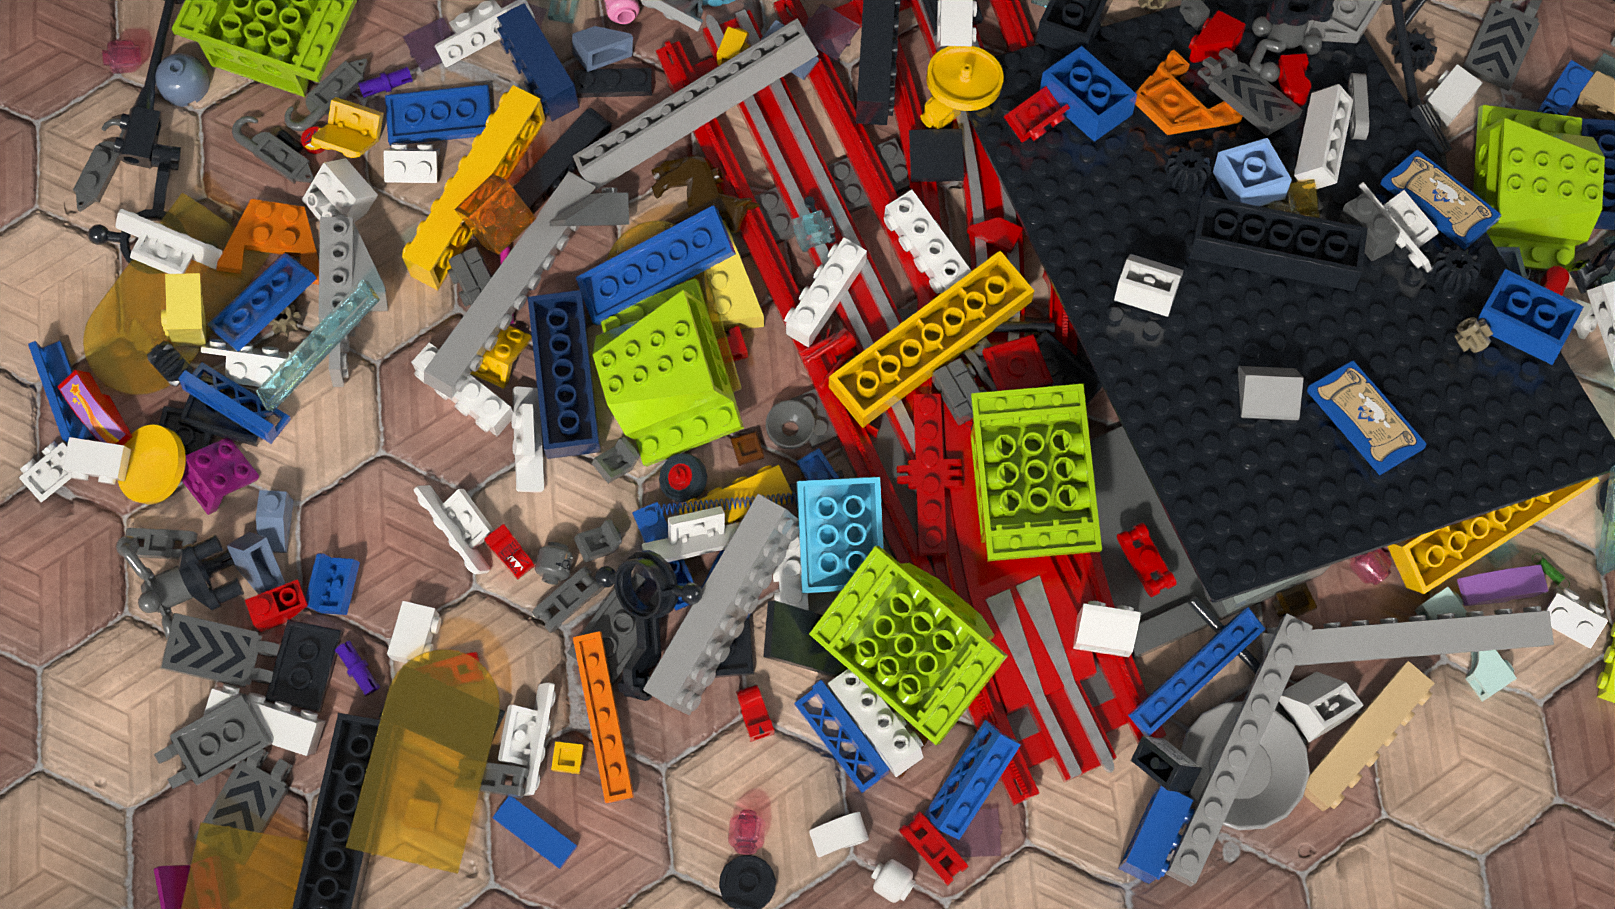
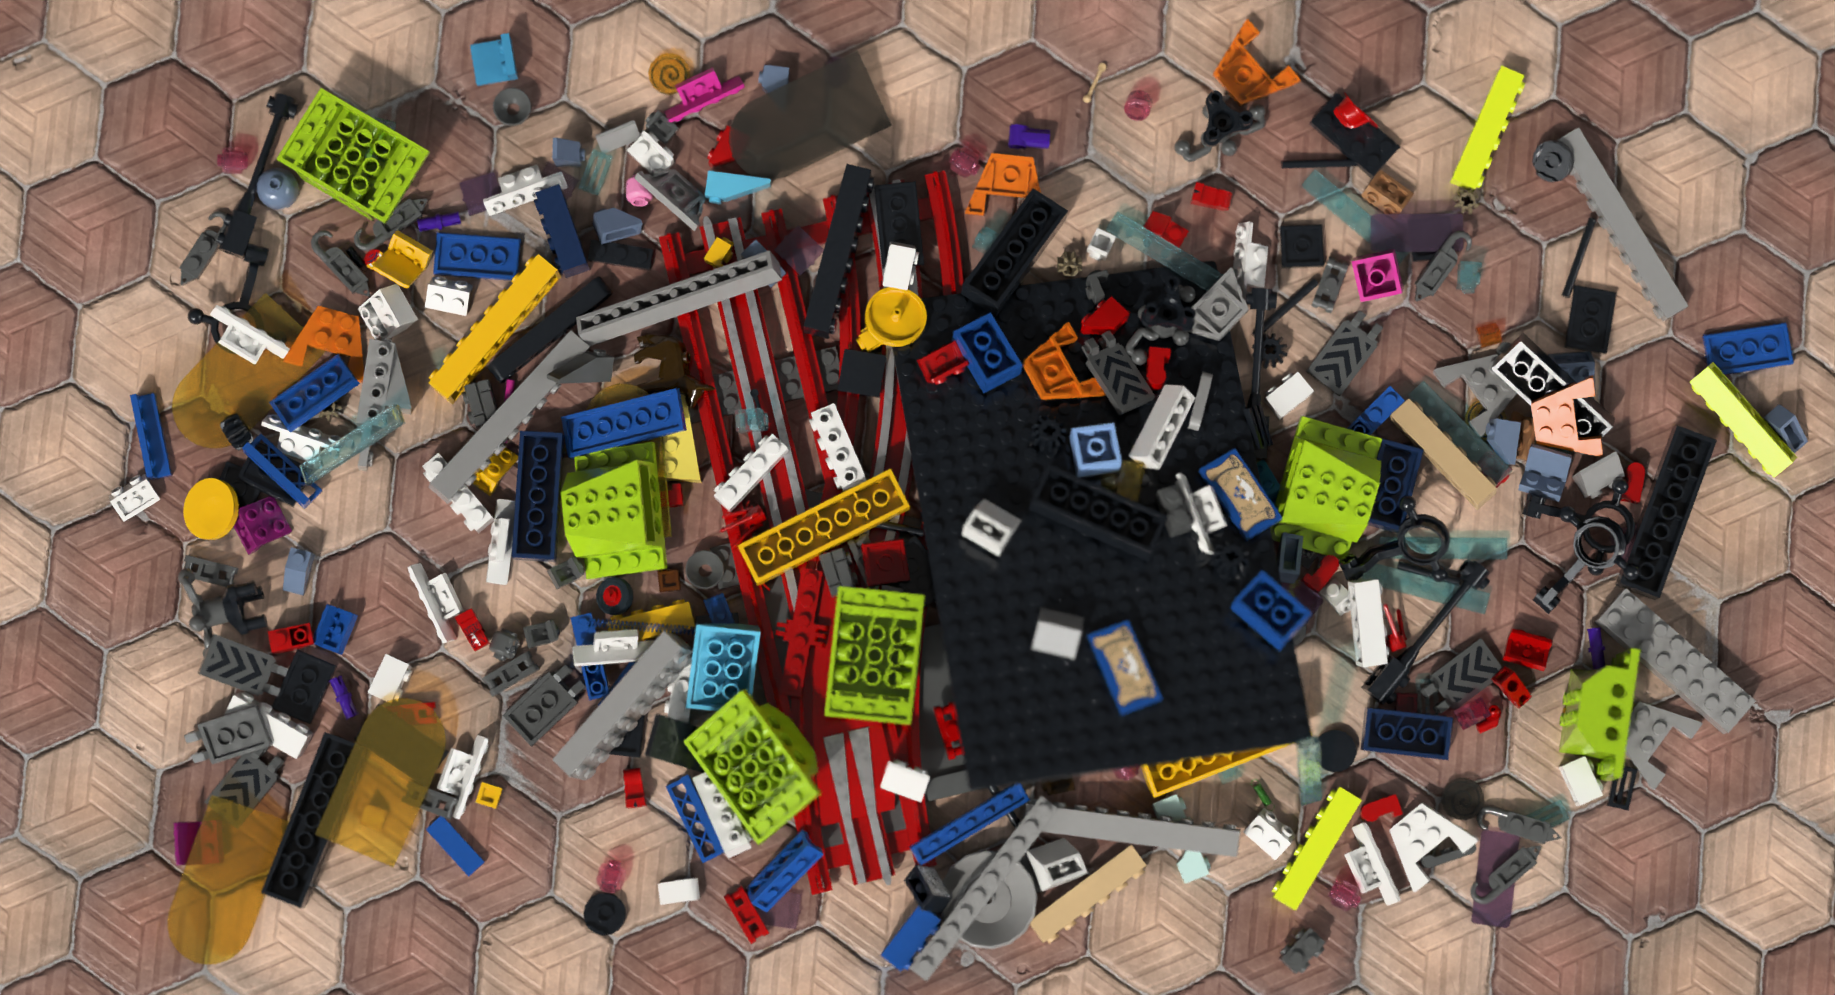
camera: 10 degrees right, 10 degrees up
slope [57,370,133,445] -> none
white brick [63,437,131,485] -> none
light yellow wedge [161,273,206,347] -> none
sand blue slope [227,532,286,595] -> none
clear orange brick [454,174,536,255] -> none
orange plate [573,631,635,804] -> none
black piece [595,550,703,701] -> none
white head [871,859,916,903] -> none
red tile [967,217,1023,254] -> none
dark tan gear [1455,317,1493,352] -> none
medium lavender slope [1457,565,1549,606] -> none

